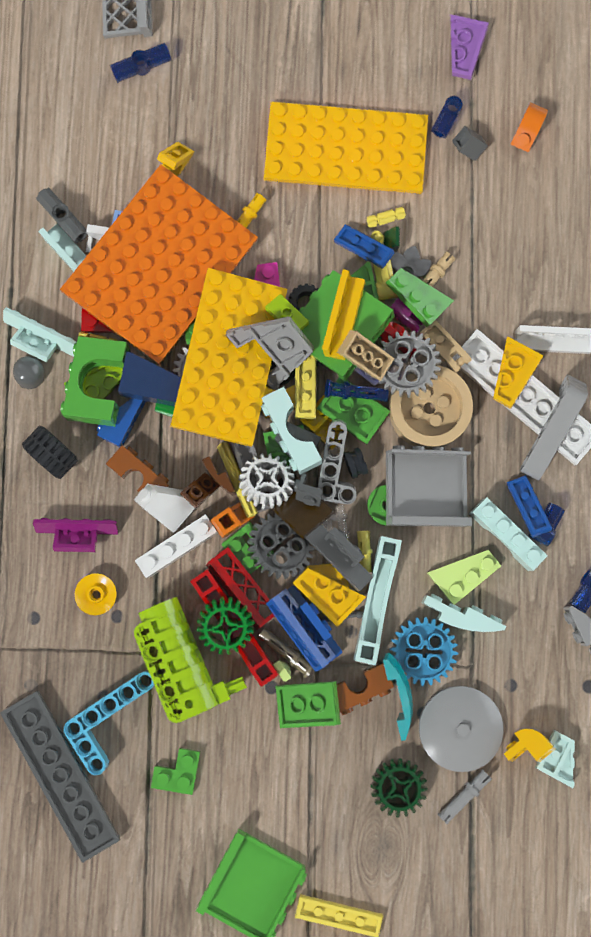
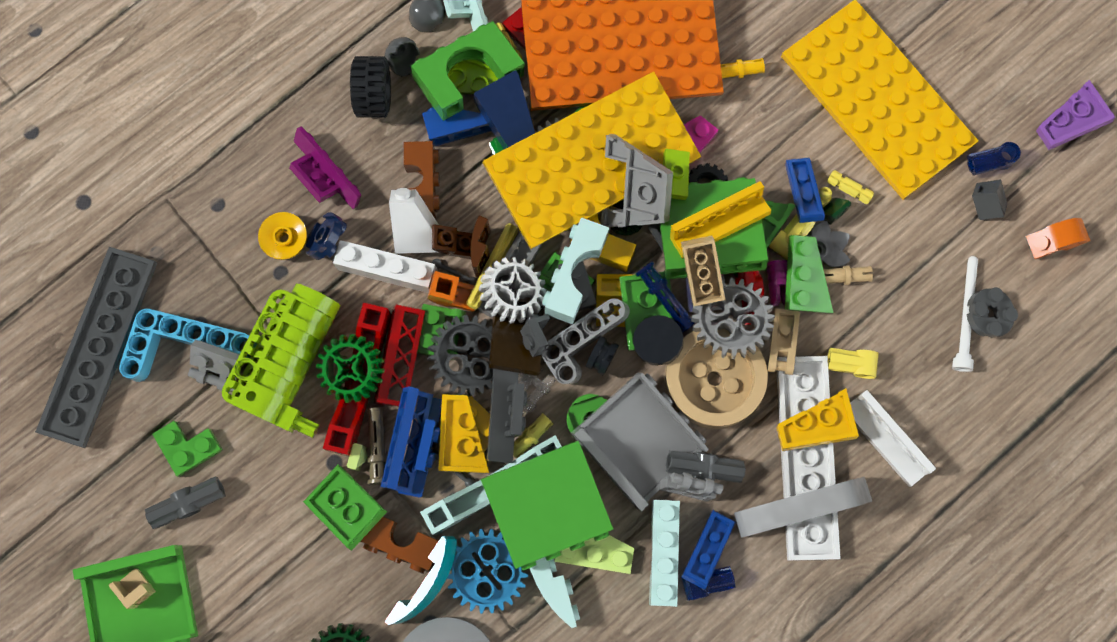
camera: 55 degrees right, 5 degrees down
light yellow tile [295,355,316,419] -> none
none -> tan panel [109,569,156,609]
none -> dark grey piece [145,476,226,529]
none -> light grey plate [188,339,241,392]
none -> dark blue plate [306,212,347,260]
none -> dark grey hair [385,37,420,77]
none -> dark grey hinge [432,258,478,286]
none -> bright green panel [481,440,613,570]
none -> black tile [633,315,684,366]
none -> light grey plate [659,472,723,501]
none -> dark grey piece [665,450,746,483]
none -> light yellow piece [827,348,879,379]
none -> white piece [952,256,978,372]
none -> dark grey plate [967,287,1018,338]

